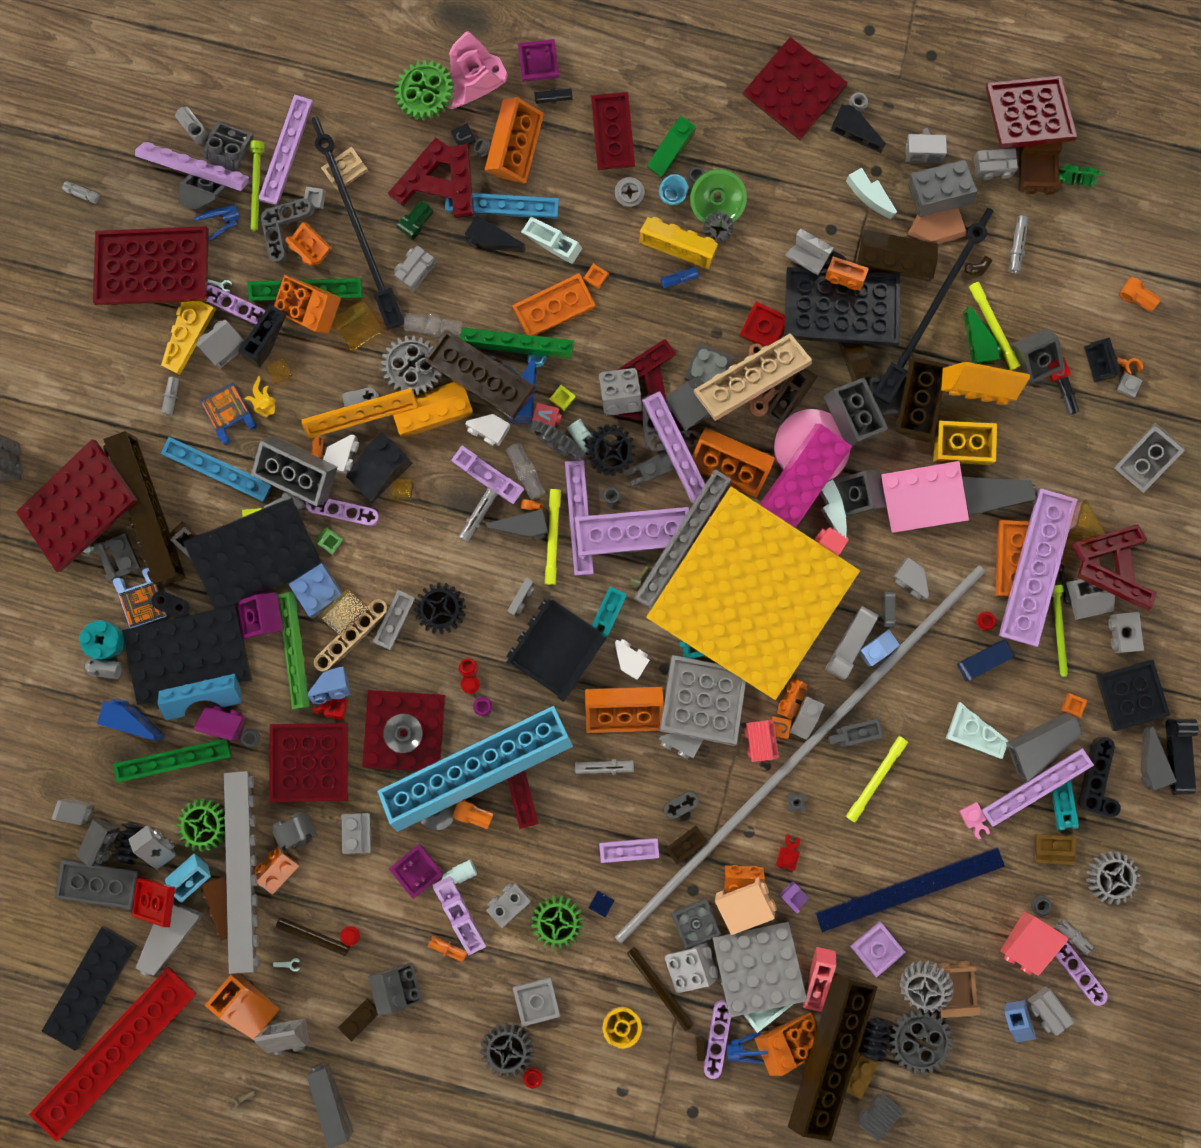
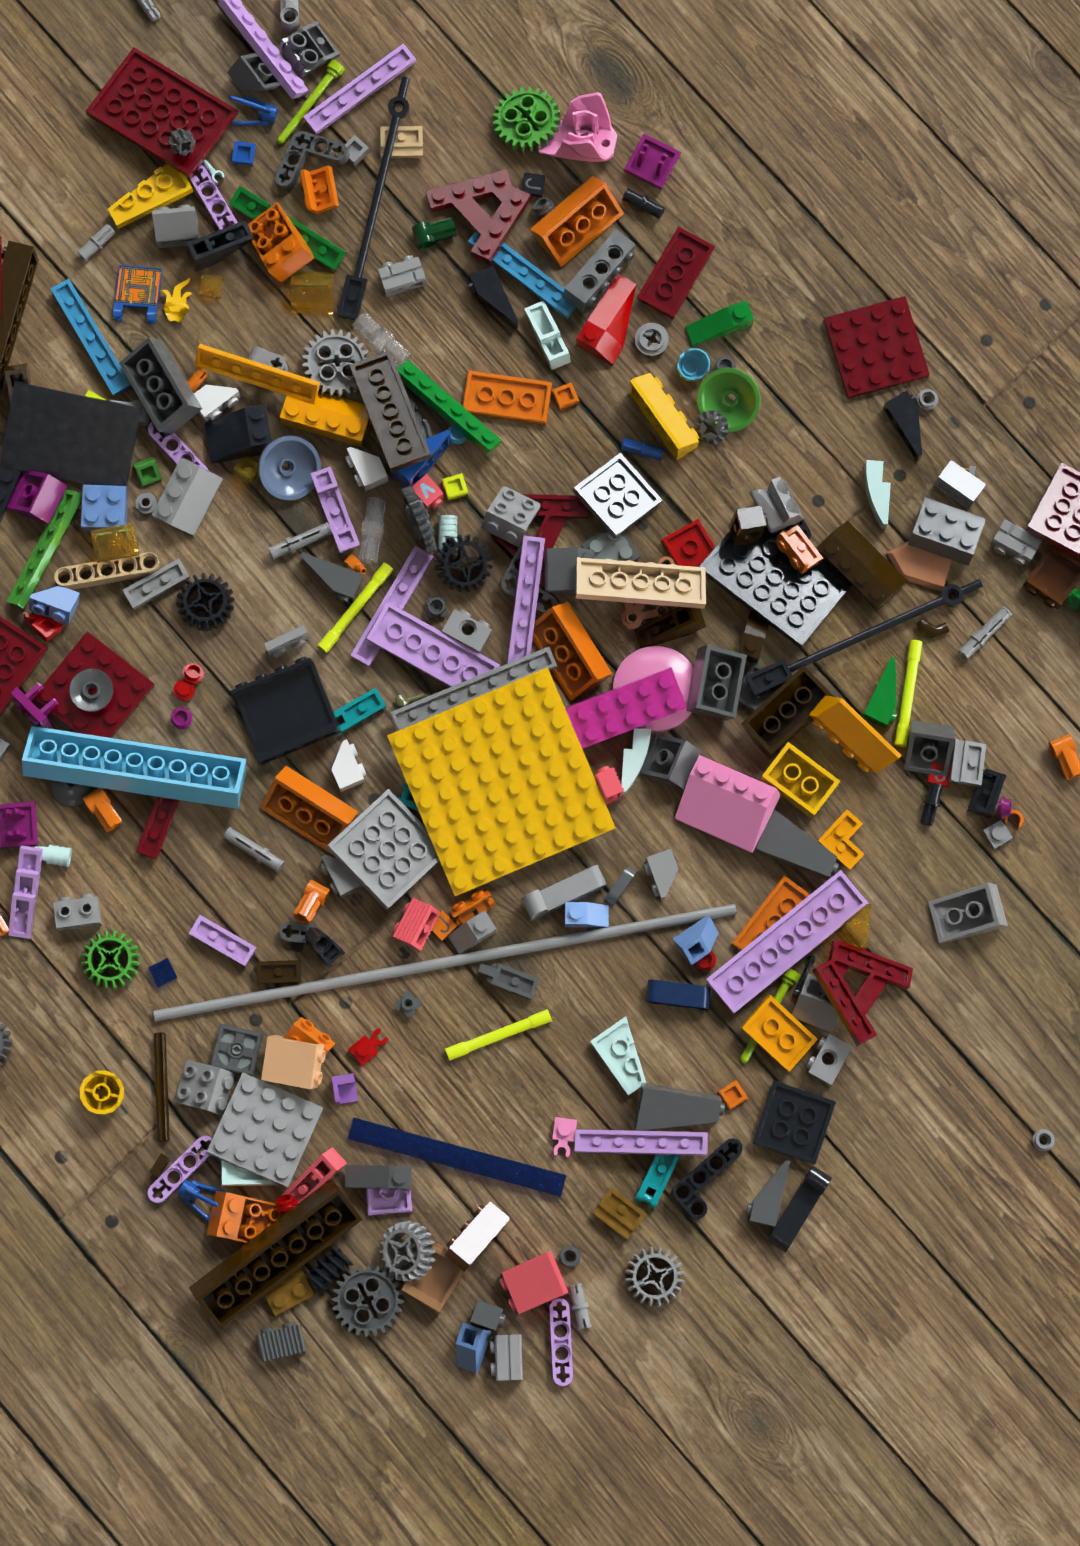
camera: 30 degrees right, 5 degrees down
light grey plate [513,977,561,1027] -> none
dark grey hinge [625,452,675,487] -> none
none -> magenta plate [11,683,58,729]
none -> light grey plate [136,493,157,514]
none -> light grey slope [152,458,223,536]
none -> dark grey gear [168,128,196,156]
none -> blue plate [232,141,256,166]
none -> sand blue dish [258,436,321,500]
none -> red plate [276,1194,298,1214]
none -> orange piece [293,879,331,925]
none -> black piece [305,927,345,968]
none -> dark grey slope [345,1165,412,1190]
none -> light grey brick [442,609,492,654]
none -> brick [444,1202,510,1272]
none -> dark grey brick [470,1300,506,1331]
none -> brick [562,229,636,312]
none -> plate [572,453,662,539]
none -> wedge [576,274,636,366]
none -> medium blue slope [672,915,719,965]
none -> dark brown brick [728,506,768,546]
none -> light orange plate [740,995,818,1072]
none -> light orange plate [817,809,864,871]
none -> light grey plate [949,739,986,787]
none -> magenta plate [997,797,1012,819]

